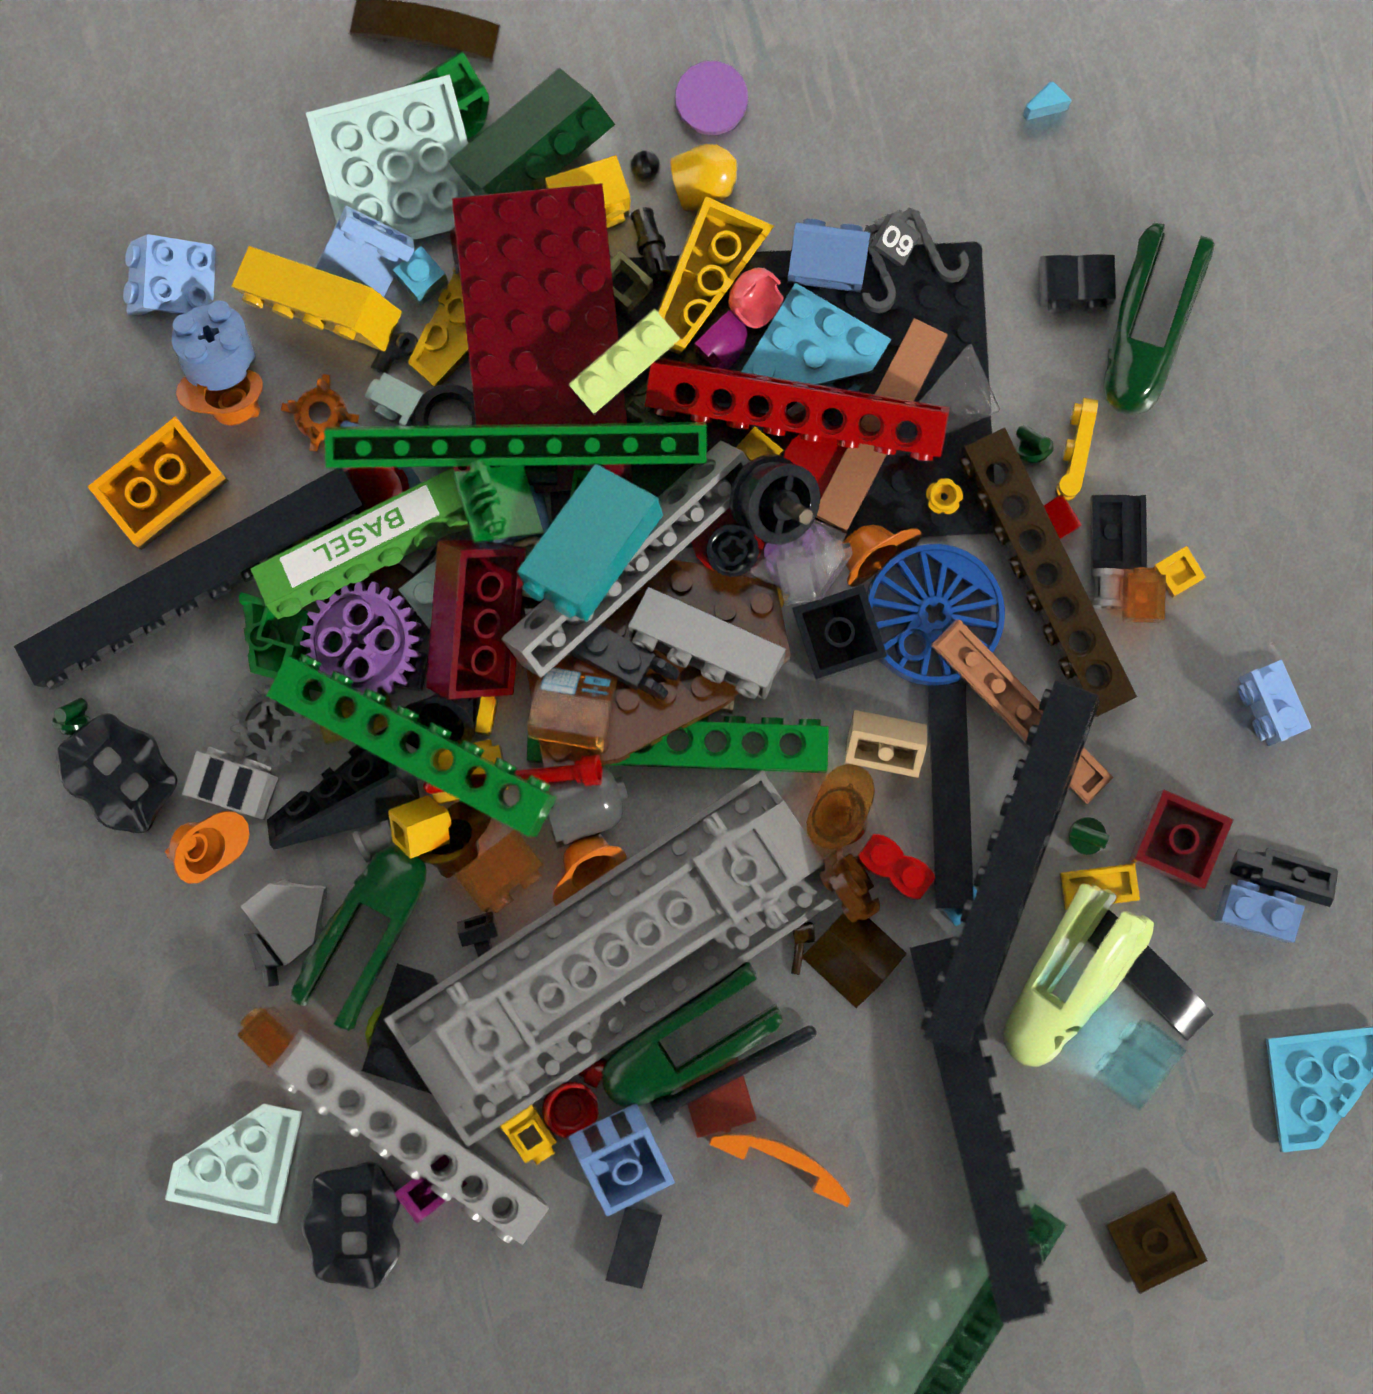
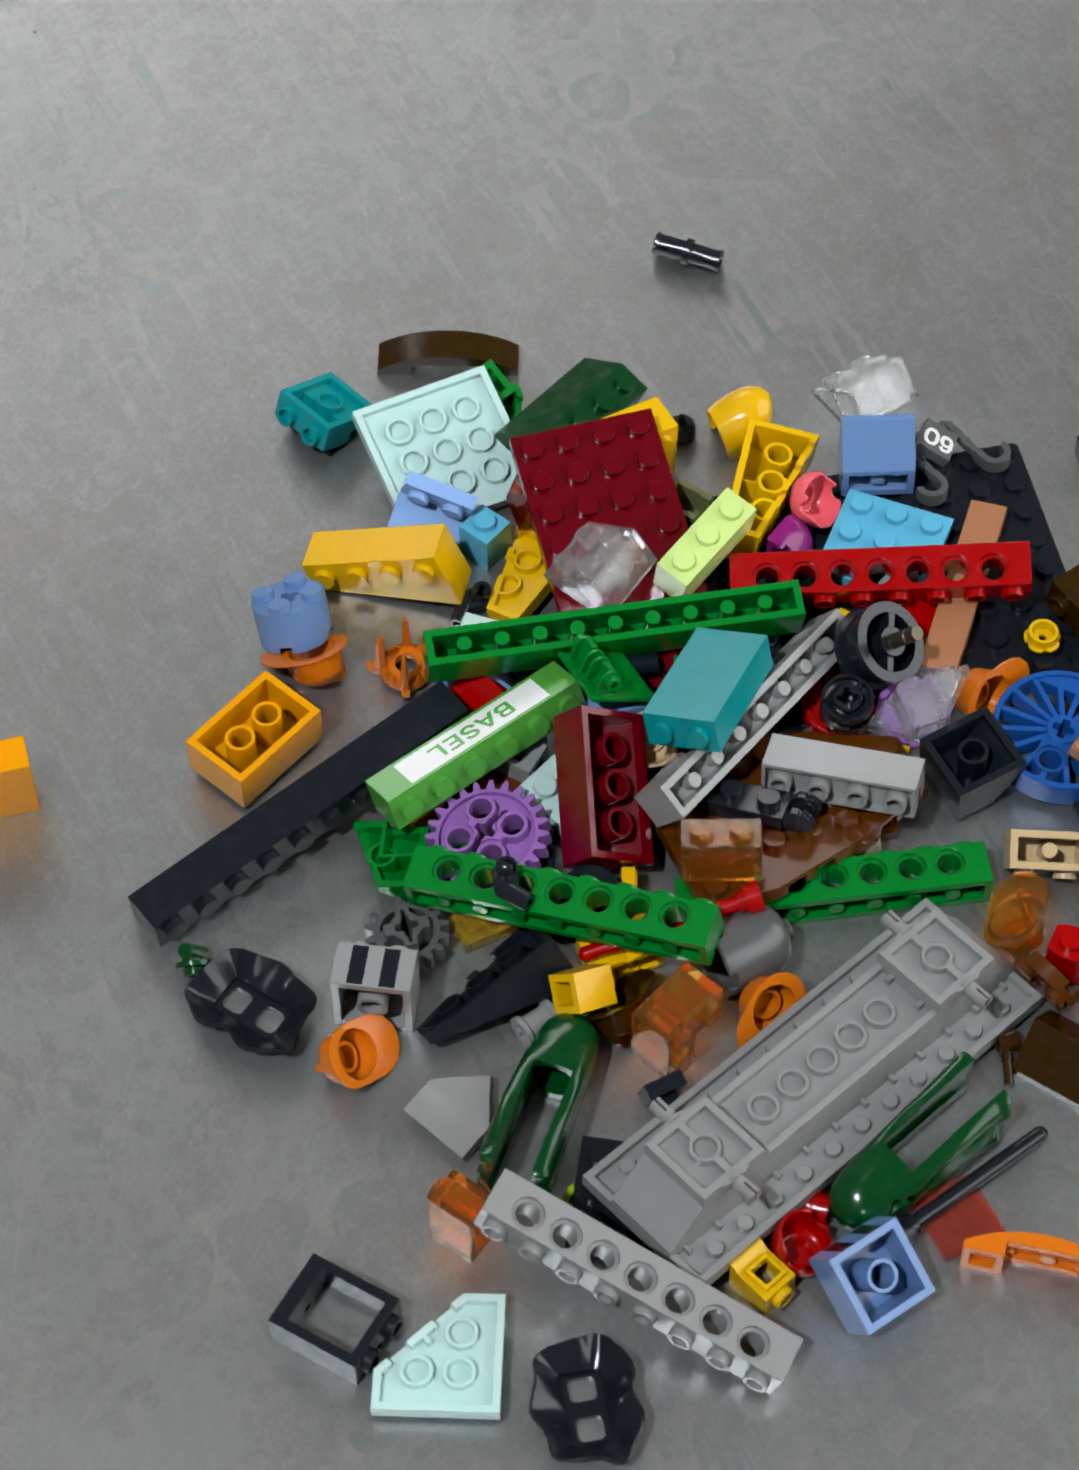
camera: 10 degrees left, 30 degrees down
light blue bracket [123,234,216,316] -> none
black bar [244,933,283,987] -> none
magenta slope [394,1154,467,1224] -> none
black slope [605,1206,662,1289] -> none
black pin [631,207,672,283] -> none
medium lavender tile [676,61,748,135] -> none
clear wing [920,344,1000,435] -> none
medium azure slope [1023,81,1072,120] -> none
none -> black window [268,1253,404,1385]
none -> teal plate [275,372,372,452]
none -> black arm [492,856,536,912]
none -> clear slope [544,522,658,608]
none -> clear slope [812,354,919,423]

